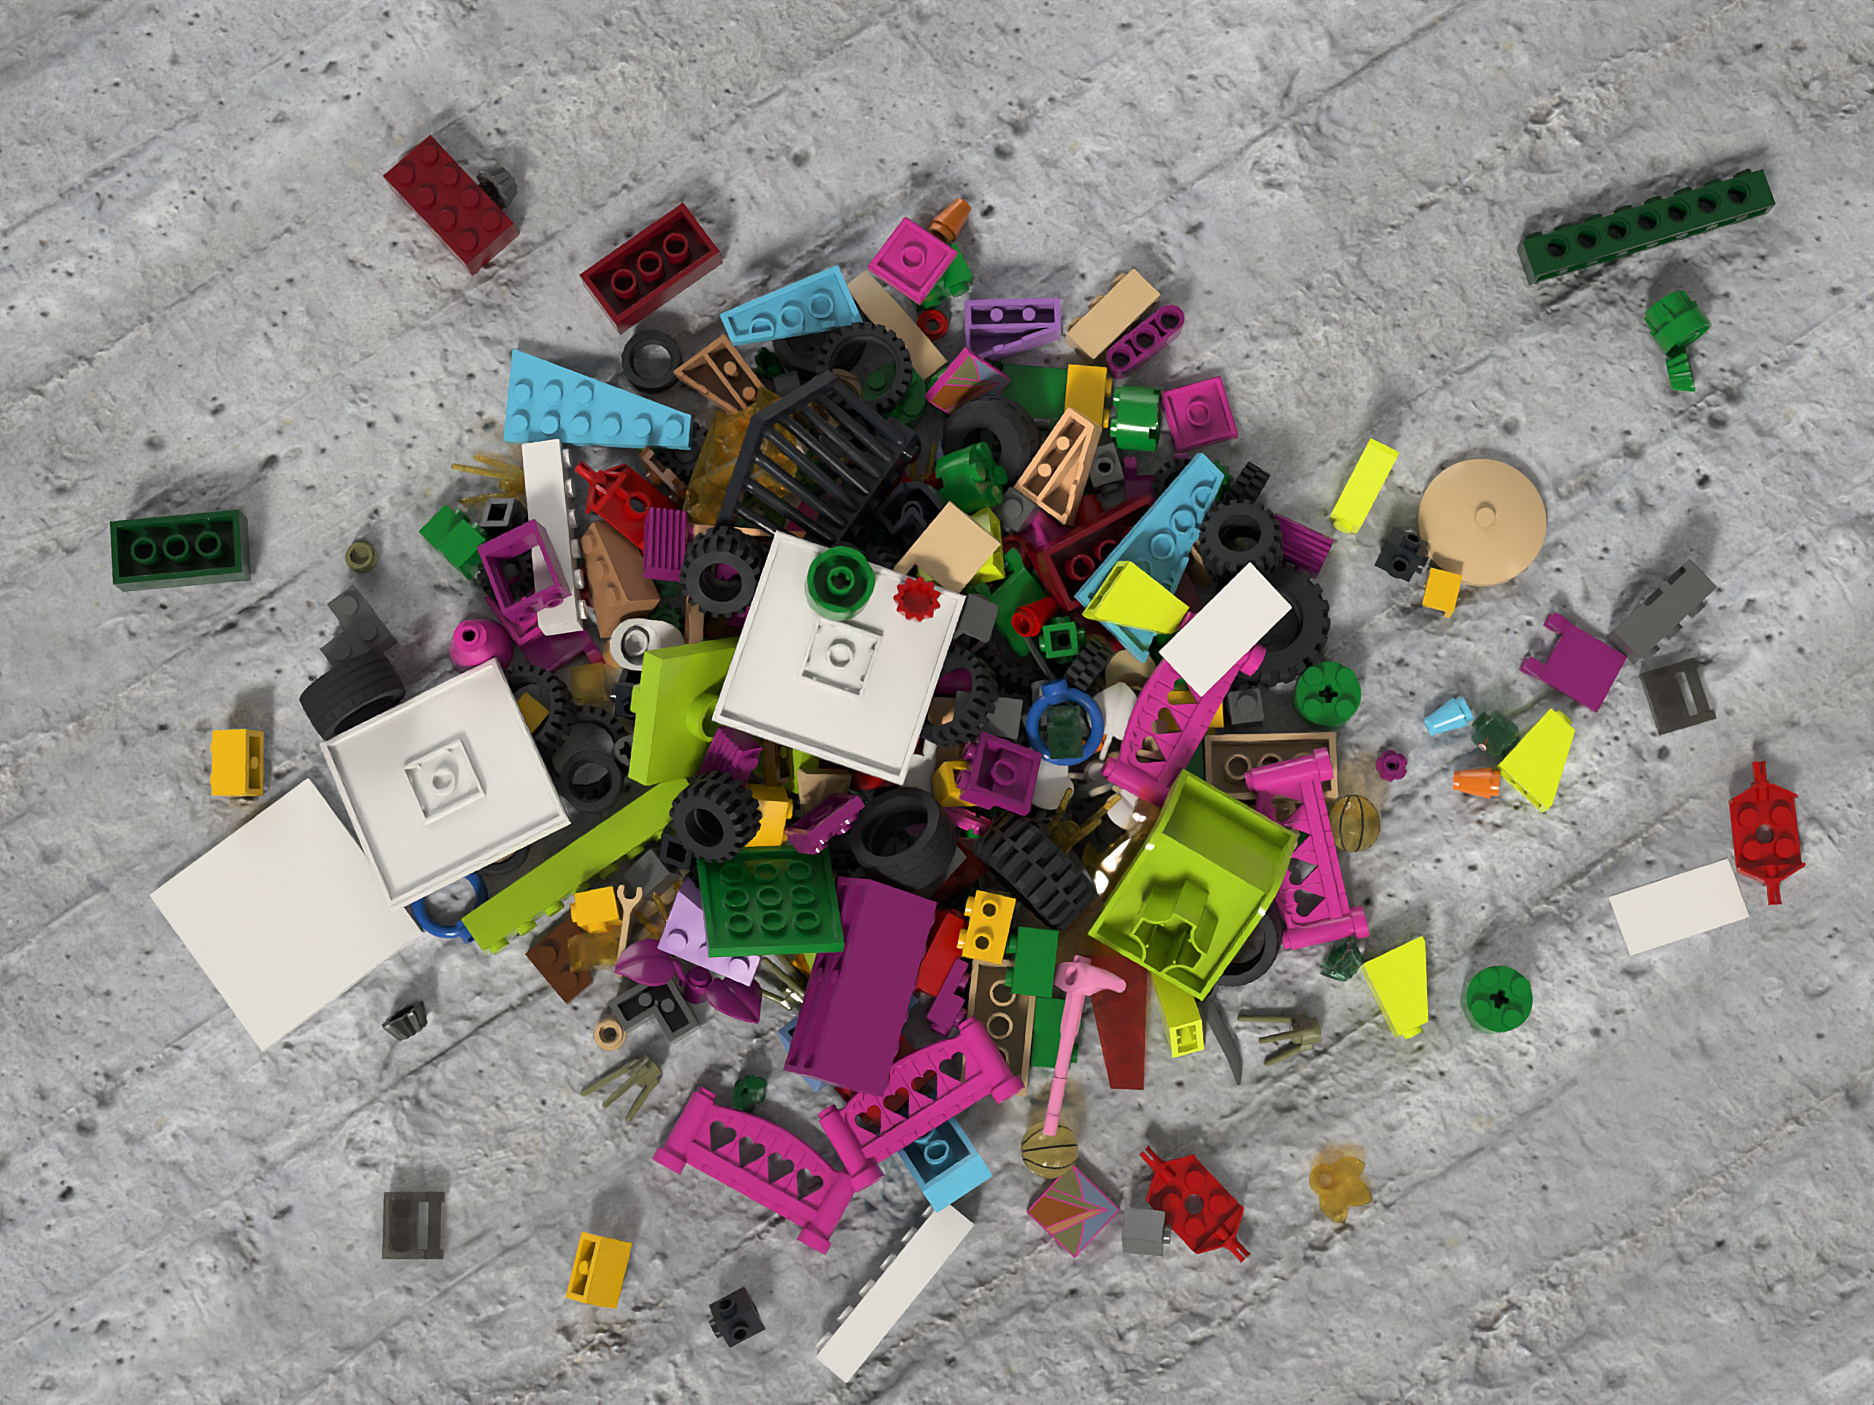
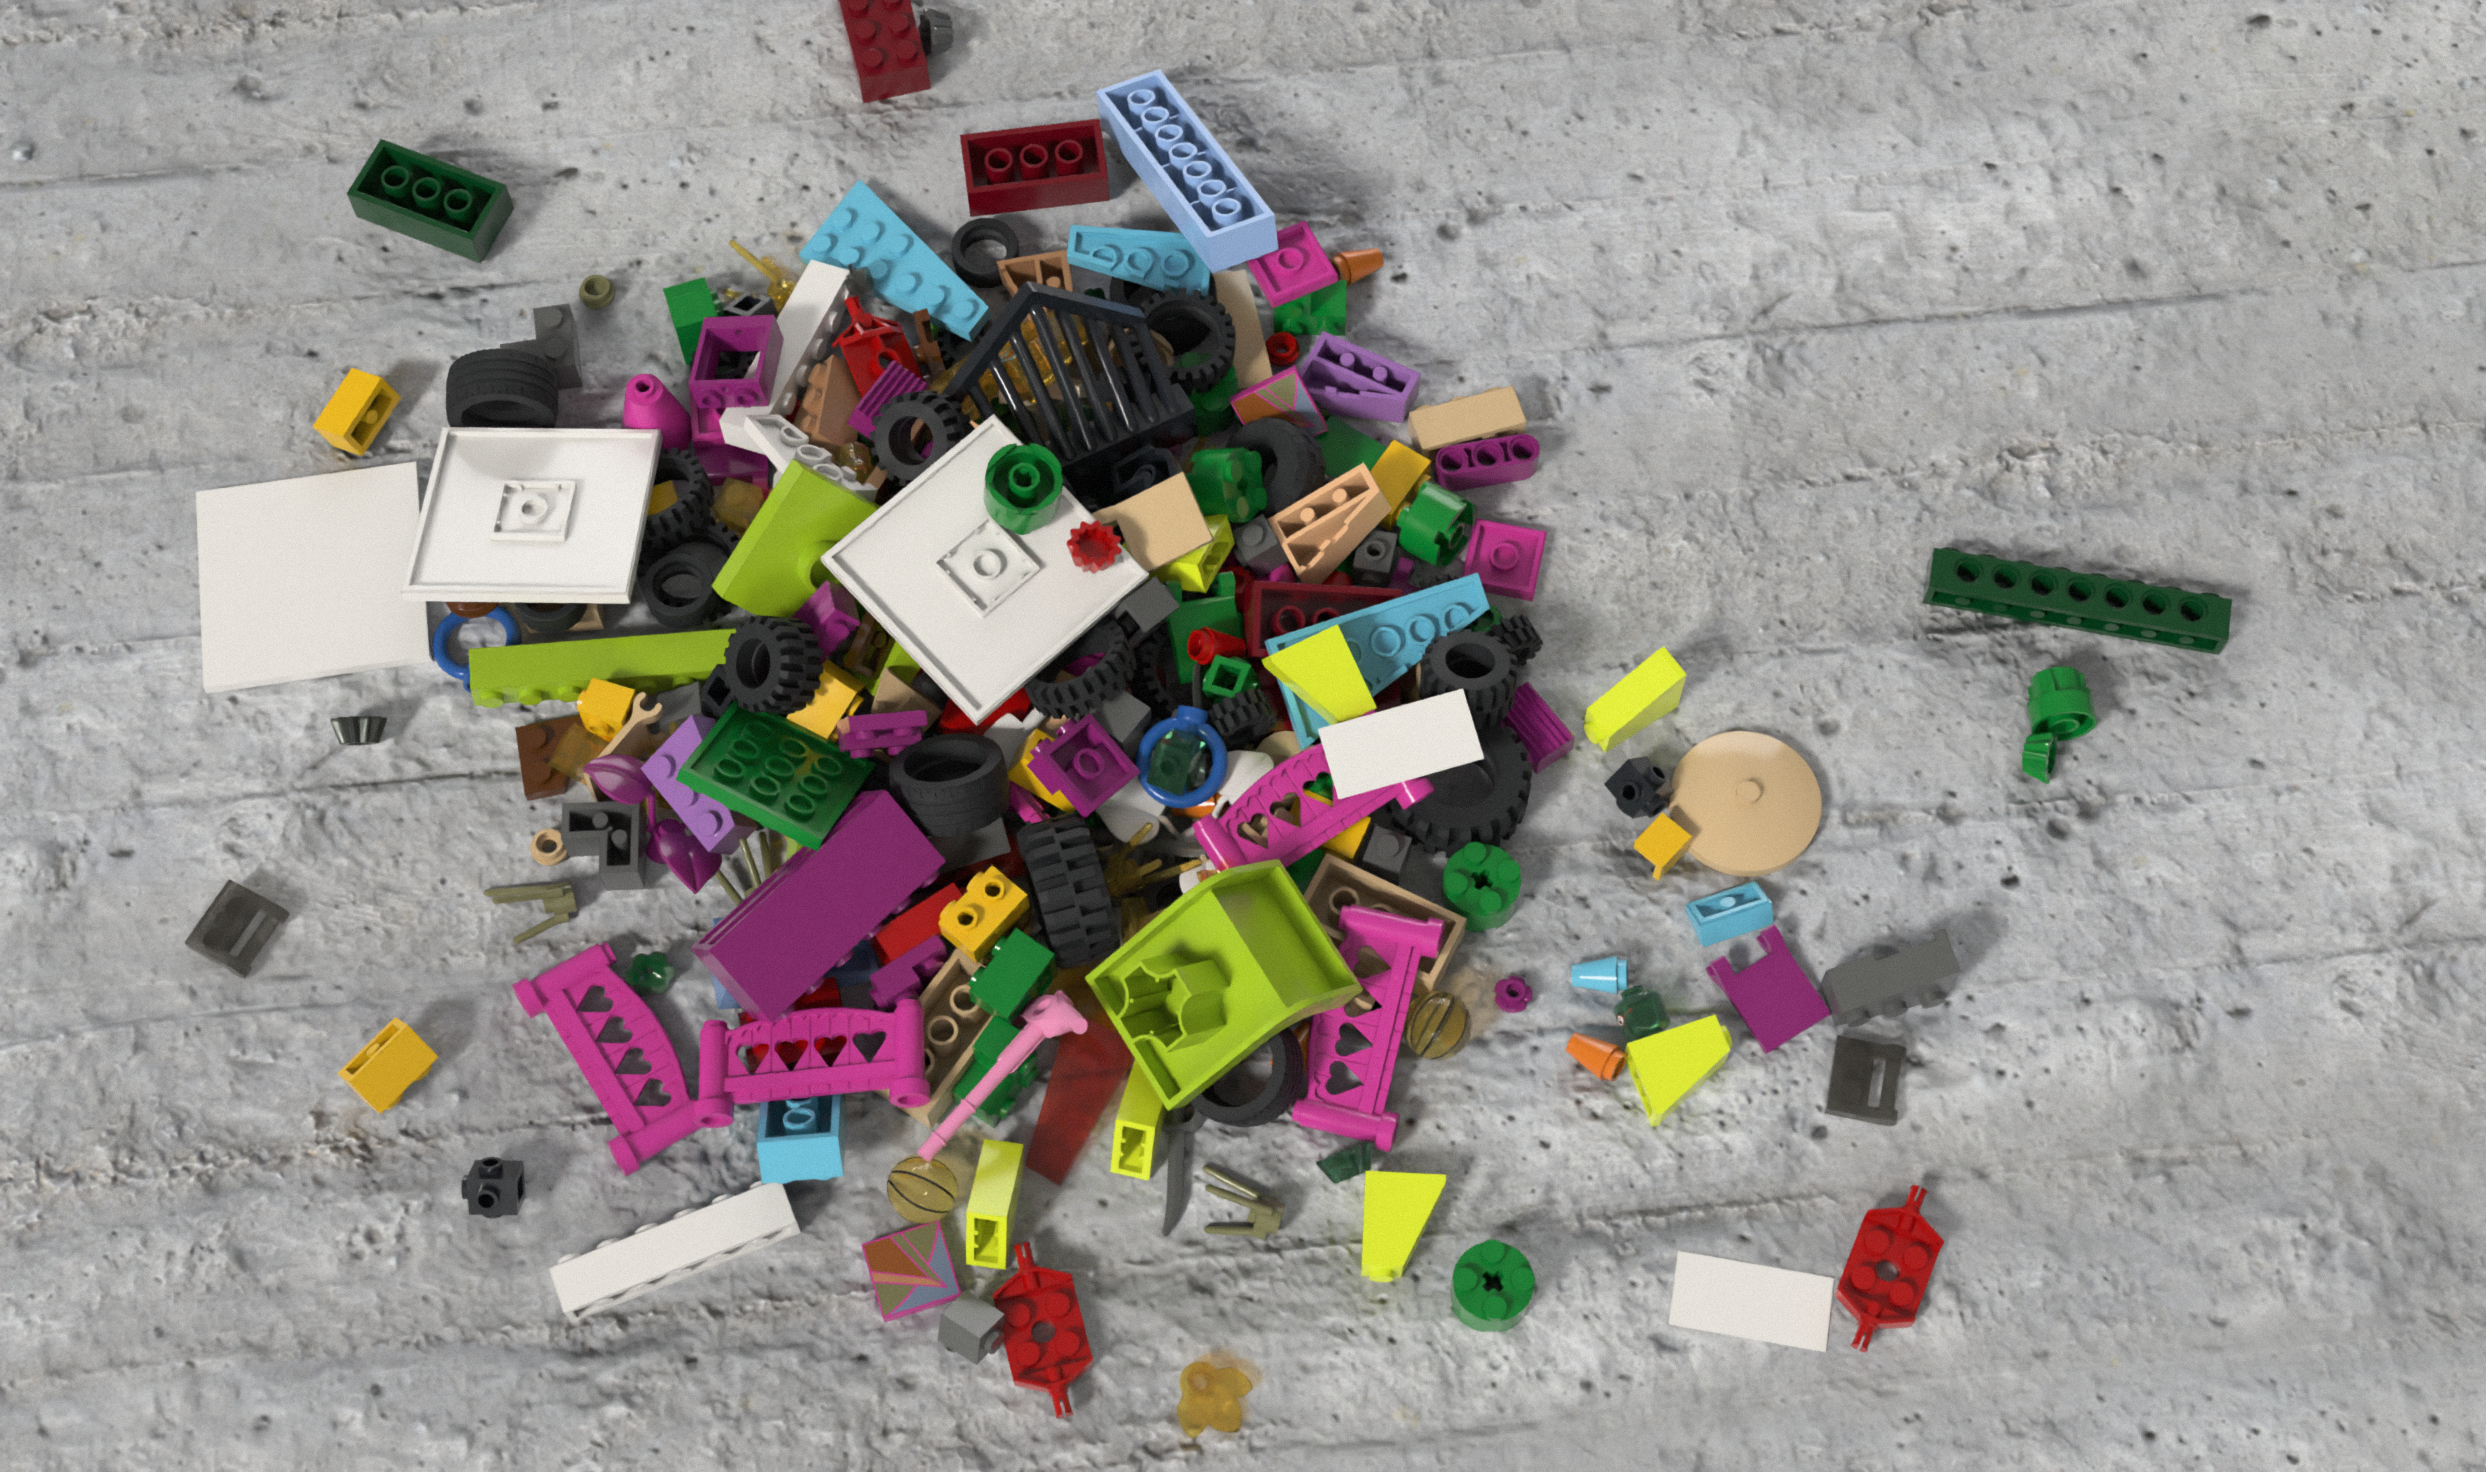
camera: 25 degrees right, 15 degrees down
none -> white wing [743,414,878,502]
none -> clear yellow wheel [834,443,874,486]
none -> clear smoke plate [845,263,875,304]
none -> neon yellow slope [966,1139,1024,1270]
none -> light blue brick [1096,69,1279,273]
none -> medium azure slope [1685,881,1774,947]

